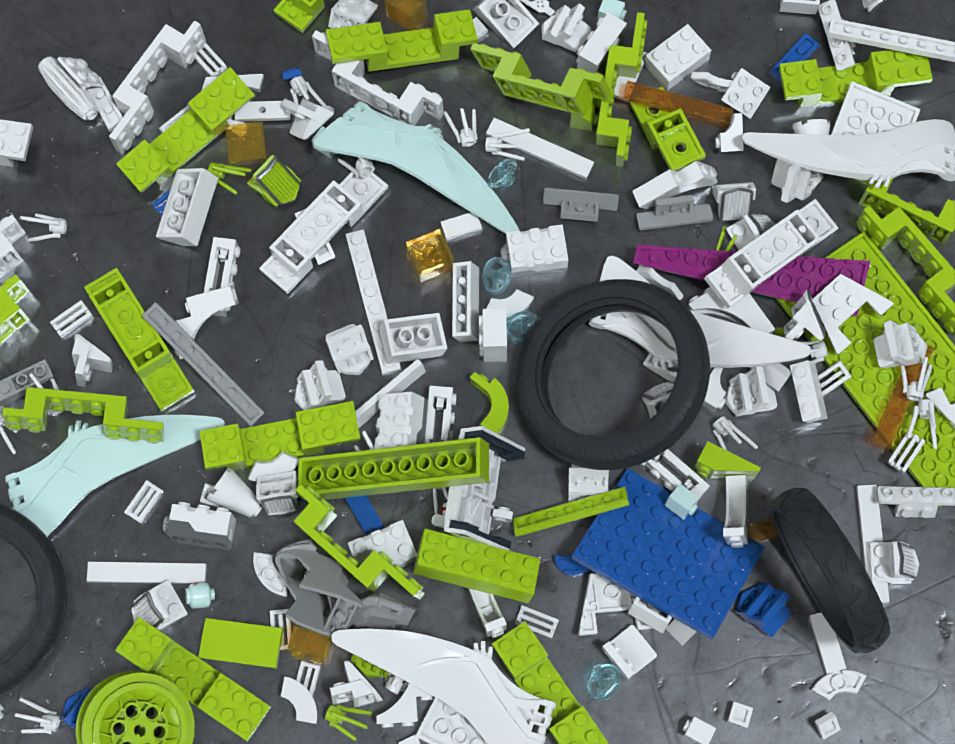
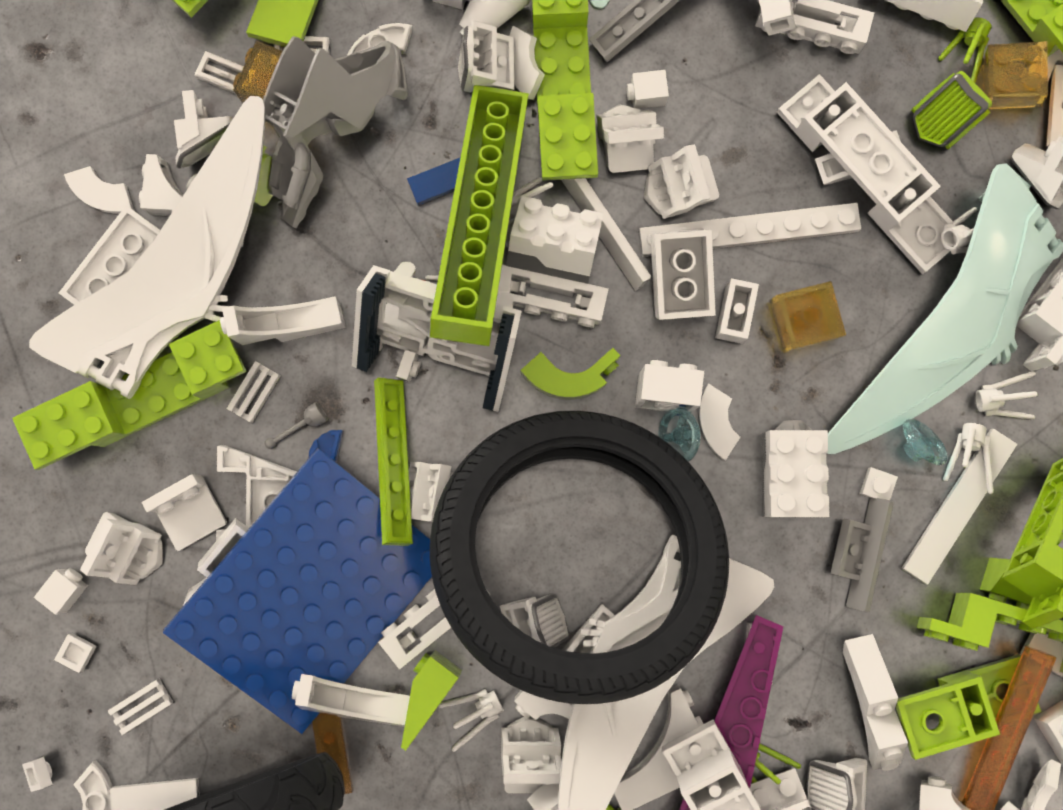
camera: 100 degrees right, 10 degrees up
white tile [281,677,318,724] -> none
lime bracket [293,484,425,600] -> none
lime plant [325,704,373,741] -> none
white piece [348,520,417,568] -> none
lime brick [413,529,540,604] -> none
white tile [441,212,482,241] -> none
white brick [452,261,479,342] -> none
clear light blue piece [482,257,511,295] -> none
clear light blue piece [587,664,621,701] -> none
light grey bracket [636,195,713,230] -> none
white tile [636,266,683,300] -> none
light aqua brick [665,484,699,520] -> none
blue piece [735,582,791,637] -> none
none -> white piece [80,512,163,585]
none -> white tile [108,678,174,735]
none -> light grey hinge [265,402,328,449]
none -> white brick [627,70,669,109]
none -> white brick [715,278,759,344]
none -> white plate [860,467,898,500]

